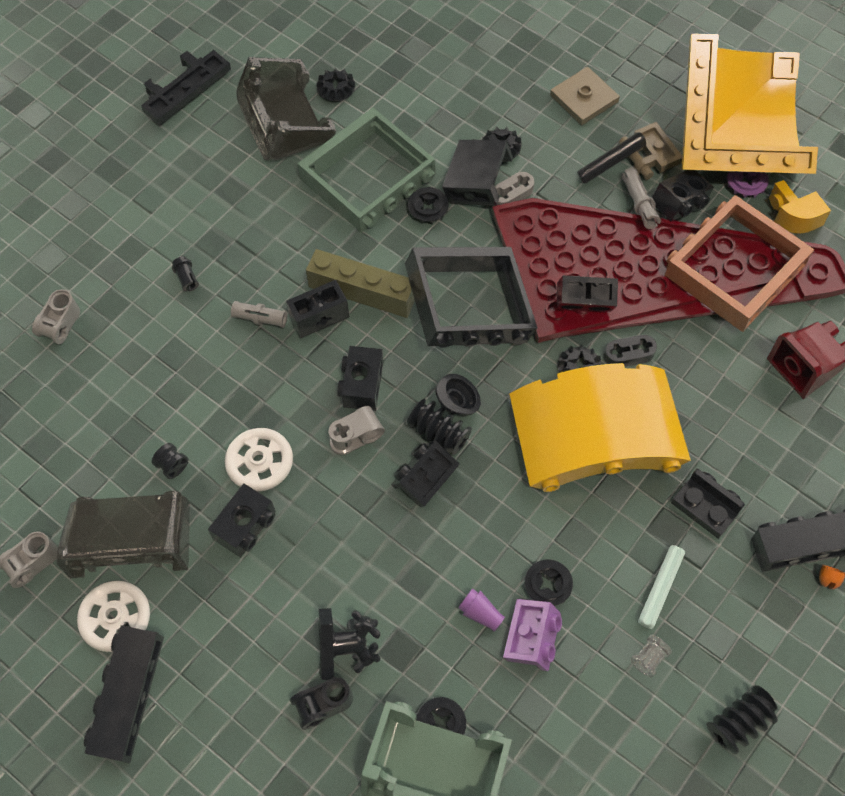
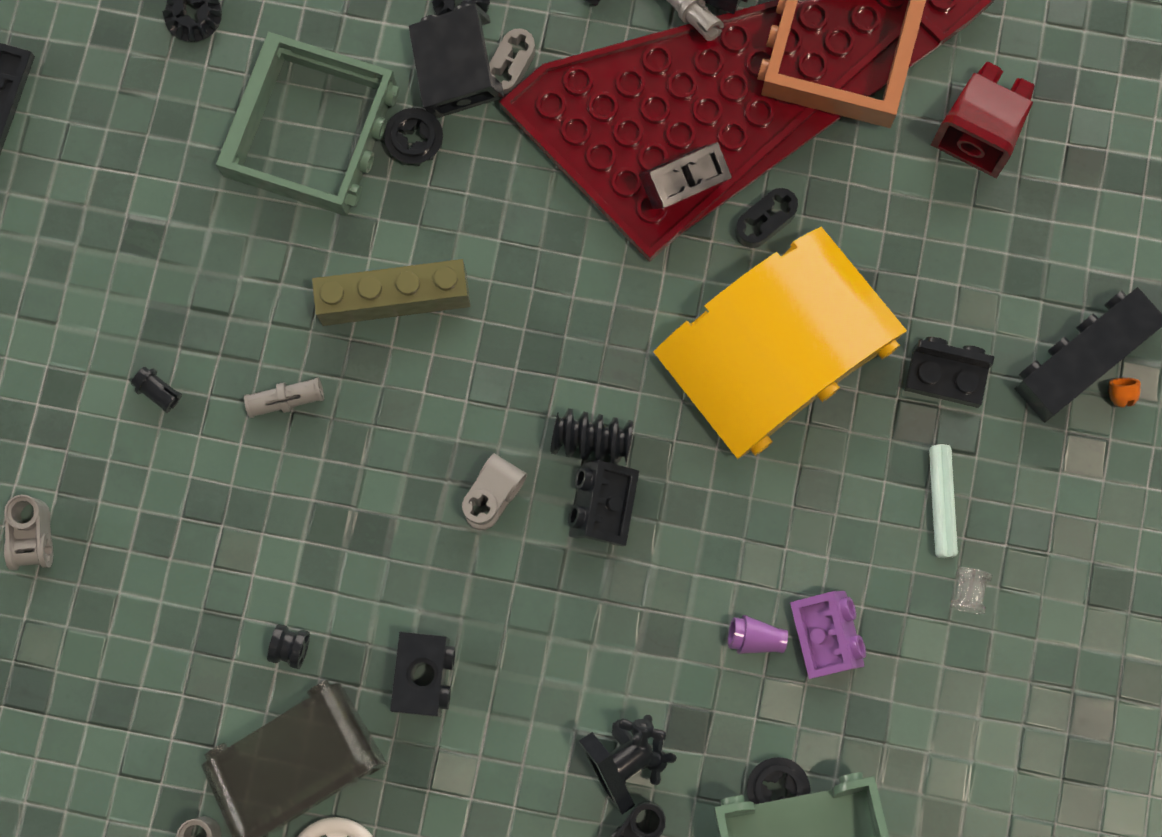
camera: 25 degrees left, 15 degrees up
white plate [225,428,293,492] -> none
clear smoke windscreen [236,57,336,161] -> none
black brick [286,280,349,338] -> none
black brick [337,346,384,411] -> none
black window [405,247,538,348] -> none
black piece [435,374,481,417] -> none
black gear [525,559,573,606] -> none
black gear [558,345,602,373] -> none
black piece [706,685,778,755] -> none

